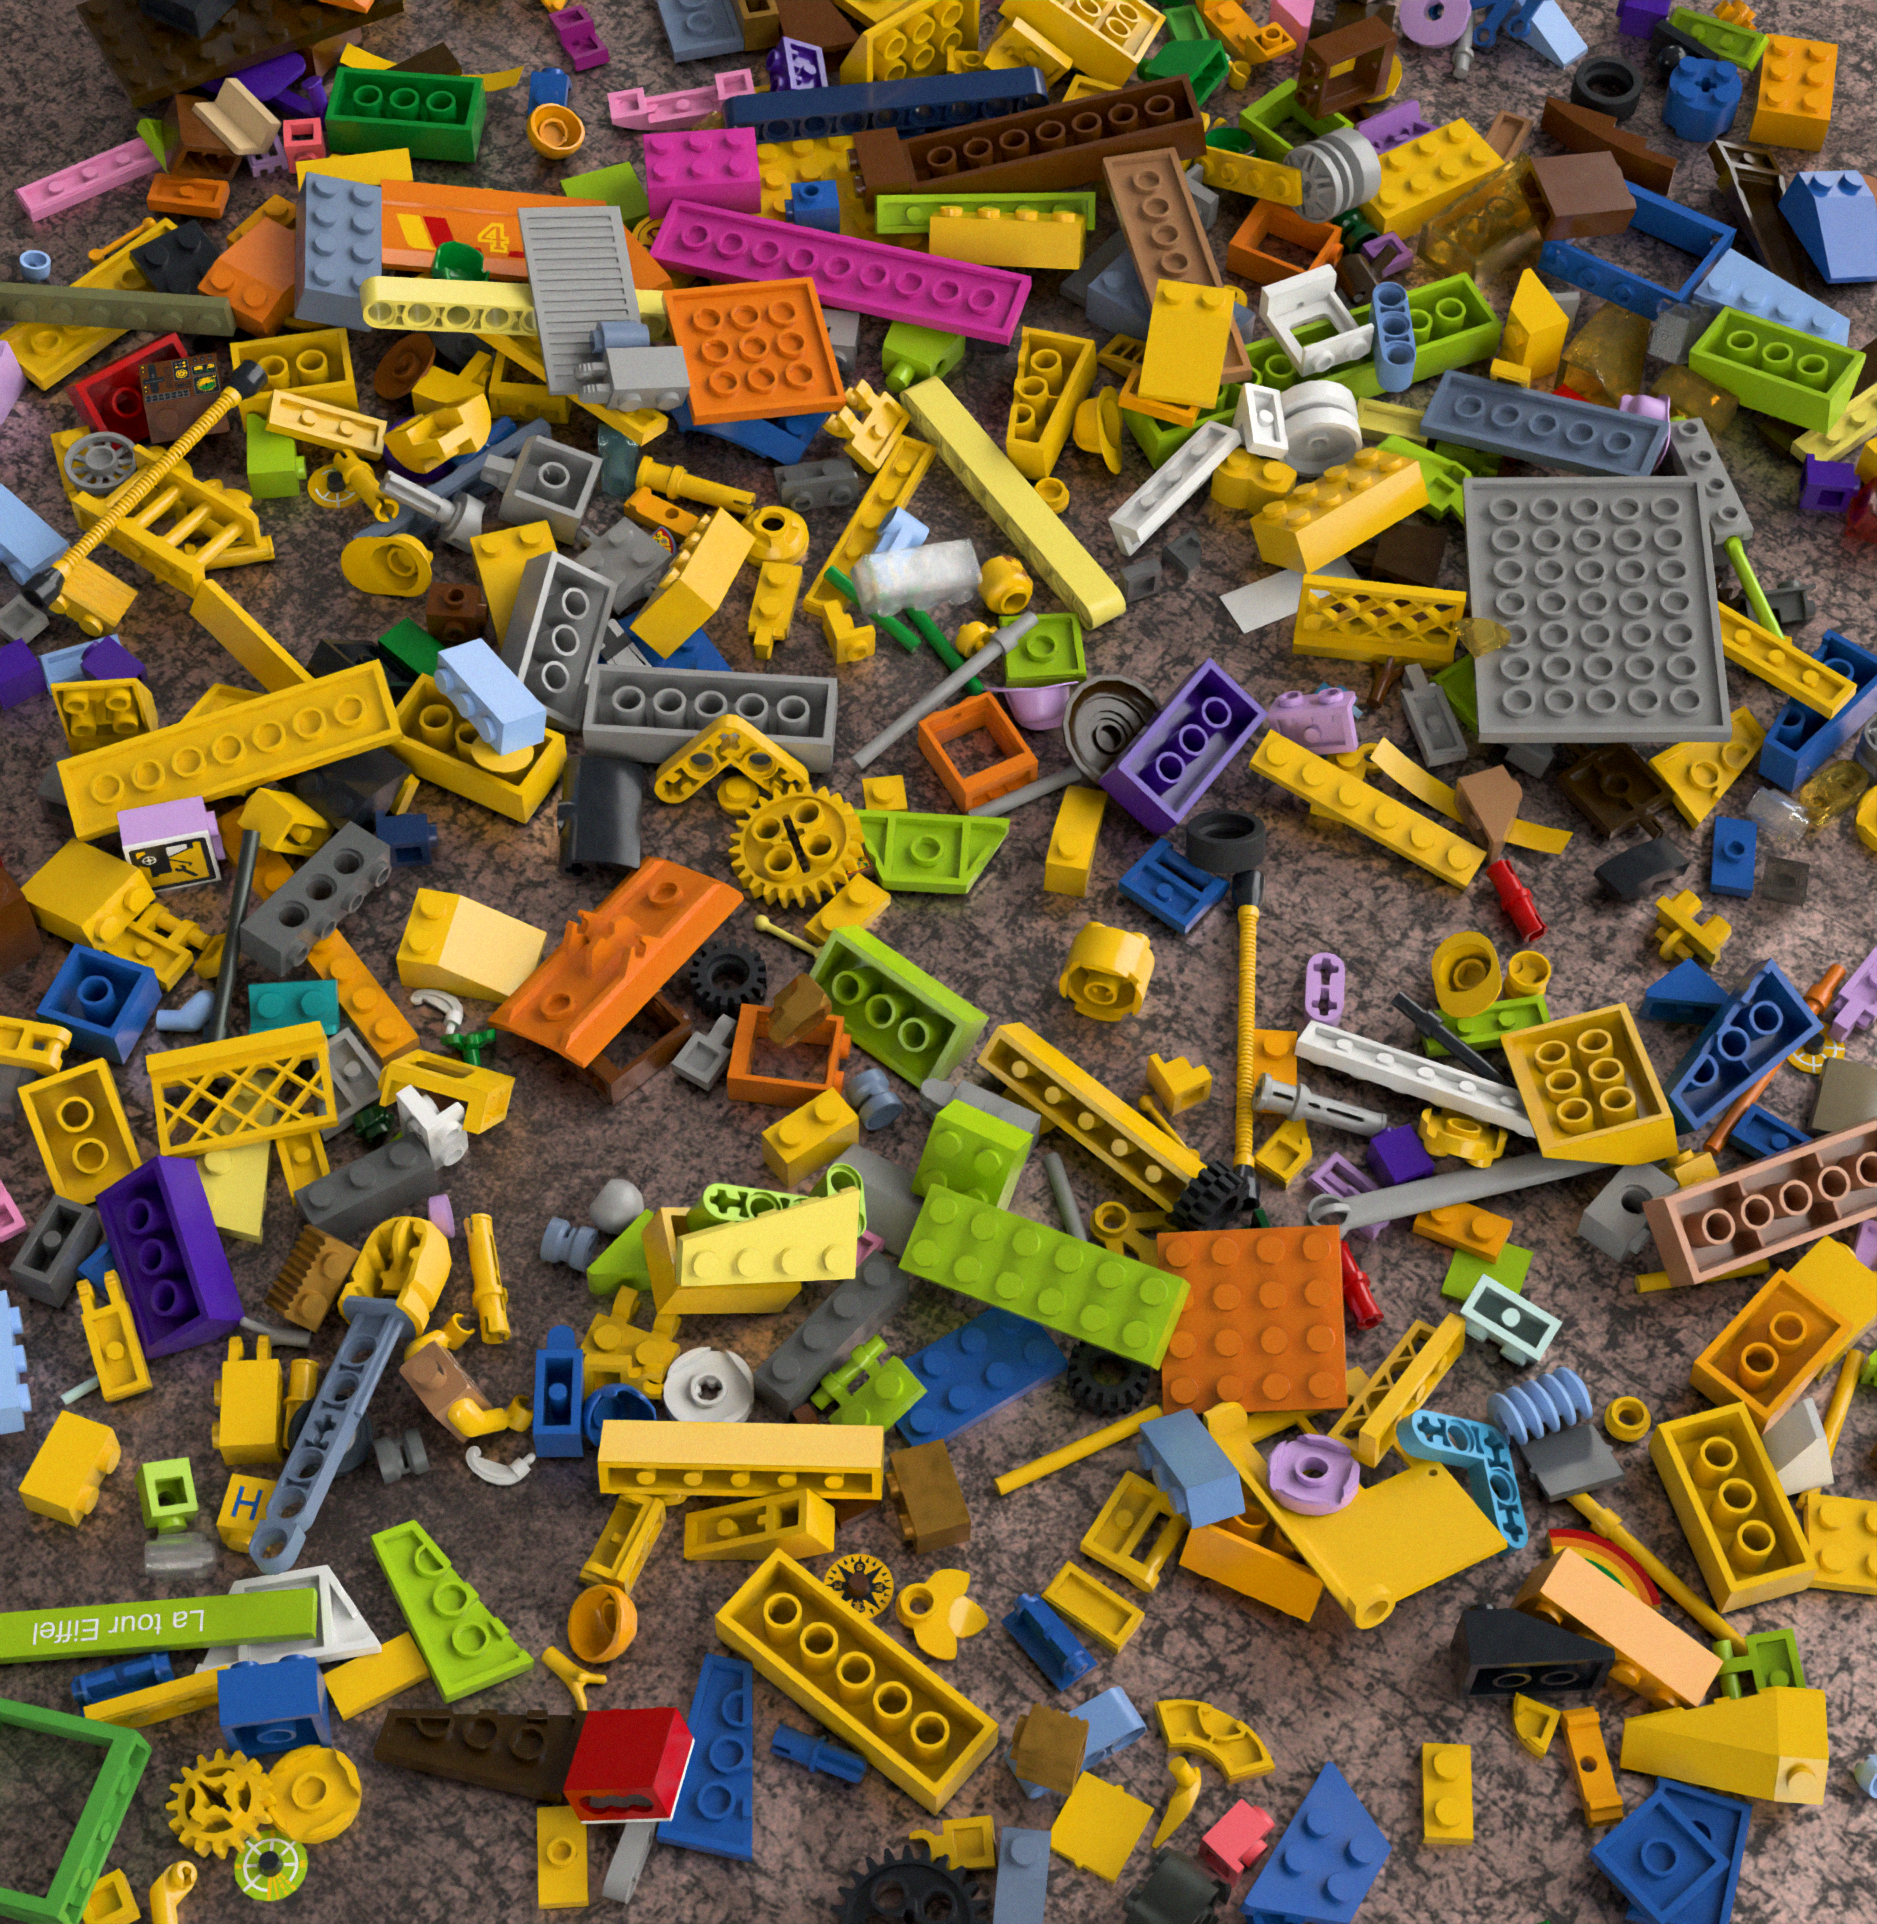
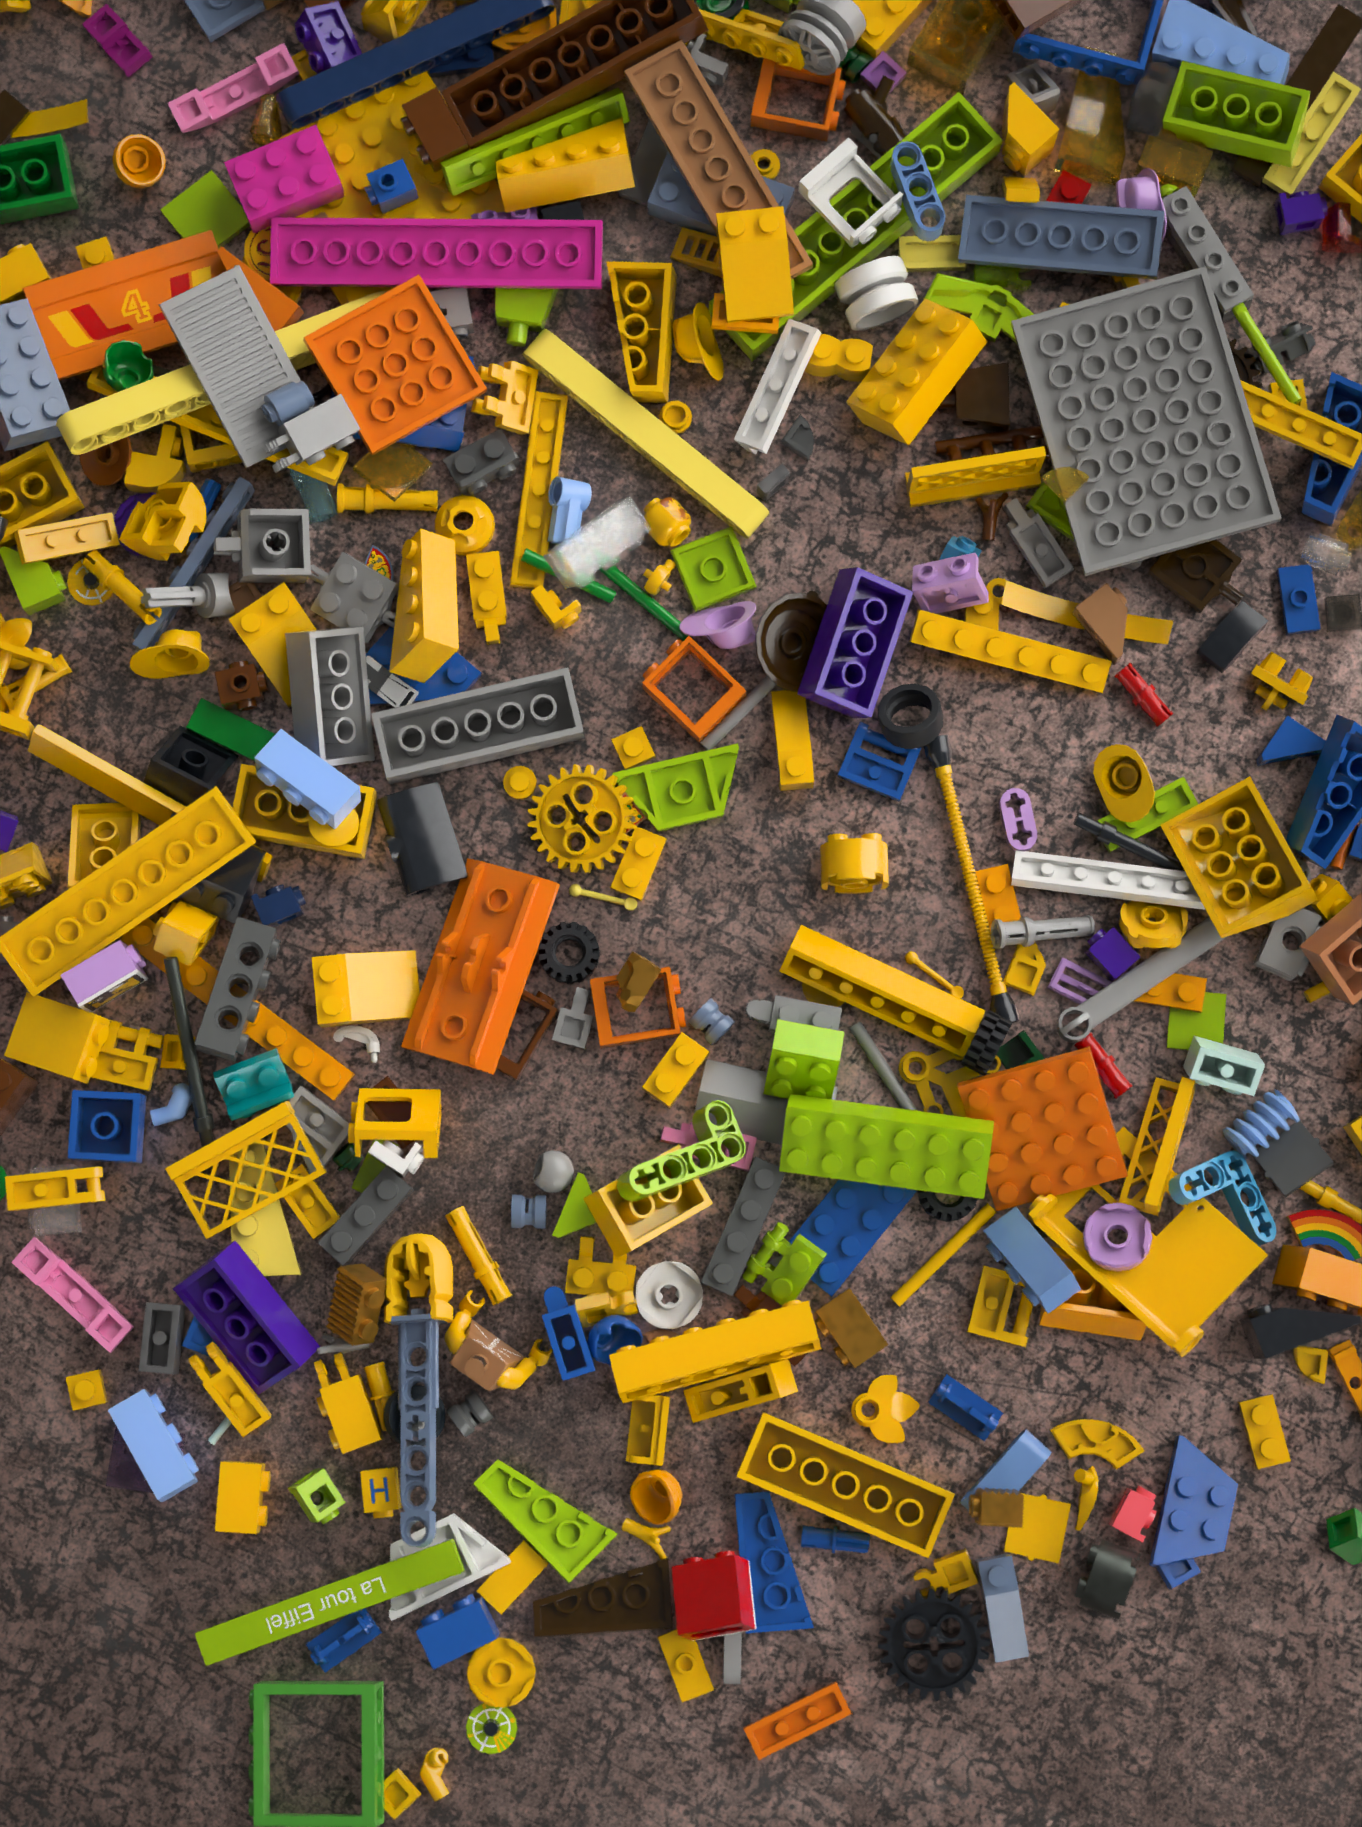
camera: 15 degrees left, 25 degrees up
yellow slope [17,1057,143,1205] -> none
yellow tile [83,1665,229,1729] -> none
clear brick [145,1531,217,1582] -> none
yellow gear [166,1748,276,1859] -> none
lavender tile [427,1194,455,1239] -> none
green plant [439,1029,497,1066] -> none
white piece [466,1446,536,1486] -> none
blue bracket [527,67,572,116] -> none
light orange piece [623,486,699,544] -> none
yellow beam [654,714,809,804] -> none
light yellow wing [675,1186,860,1286] -> none
lime slope [809,924,990,1089] -> none
piece [824,1554,894,1619] -> none
light grey bar [850,610,1038,771] -> none
yellow tile [1041,1560,1145,1655] -> none
yellow panel [1146,1053,1213,1116] -> none
white sticker [1219,555,1361,634] -> none
white slope [1231,382,1289,460] -> none
yellow wheel [1503,950,1551,1000] -> none
yellow plate [1604,1396,1651,1442] -> none
yellow wing [1647,705,1767,830] -> none
none -> clear yellow piece [353,442,432,502]

